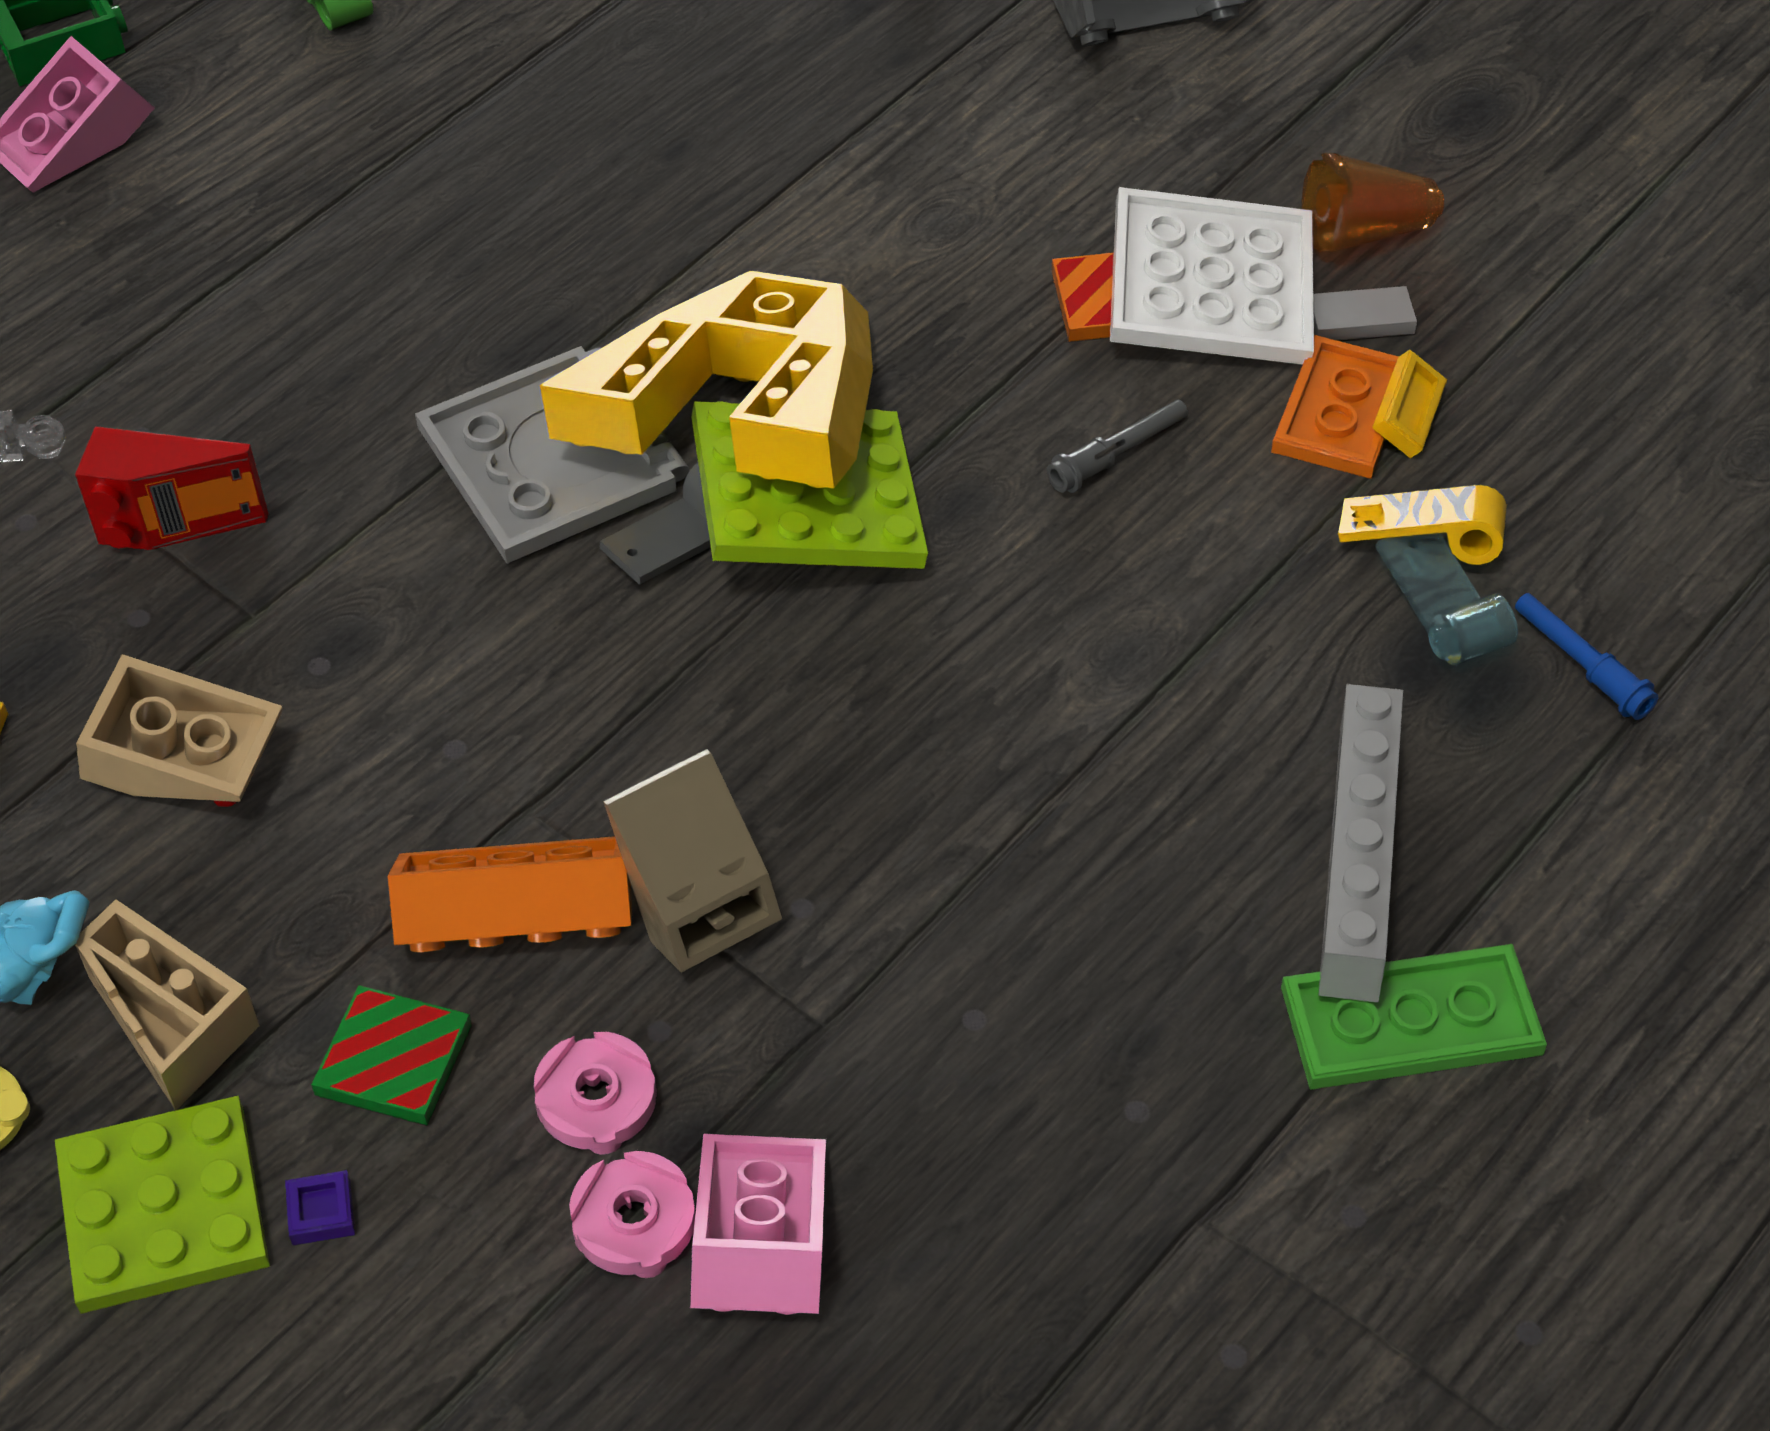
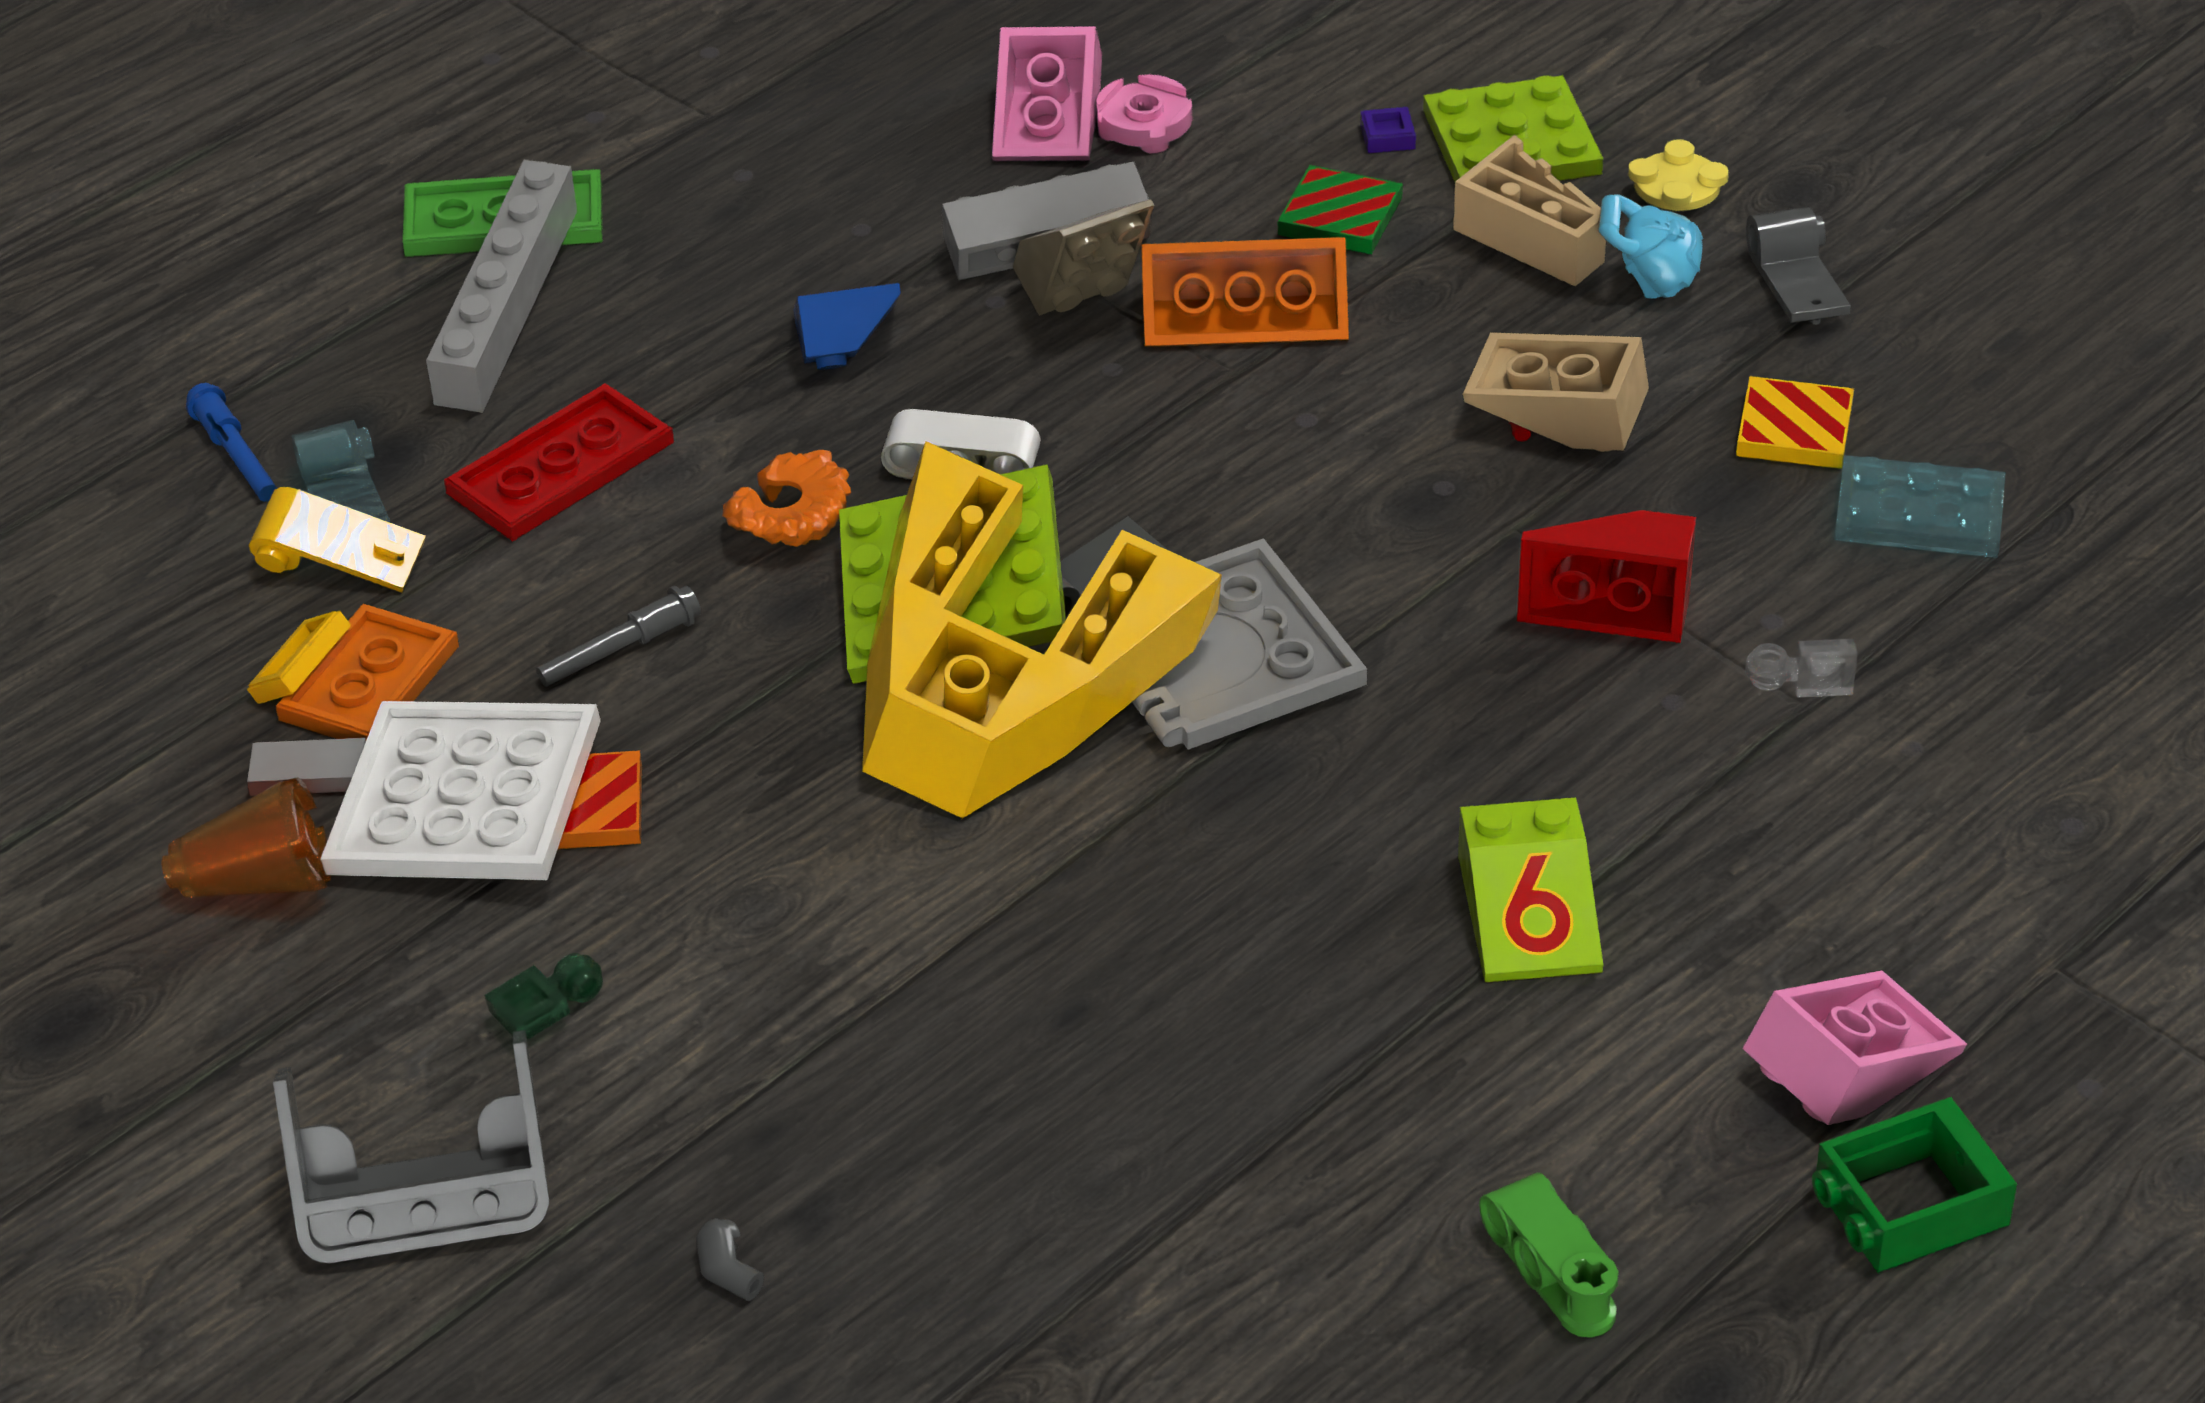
camera: 175 degrees left, 10 degrees down
bright pink plate [534,1032,657,1155] -> none
none -> red tile [444,383,674,541]
none -> clear green plate [484,953,603,1040]
none -> orange piece [722,450,851,547]
none -> blue slope [793,283,901,370]
none -> white beam [881,409,1041,479]
none -> light grey brick [942,161,1151,280]
none -> lime slope [1458,797,1603,982]

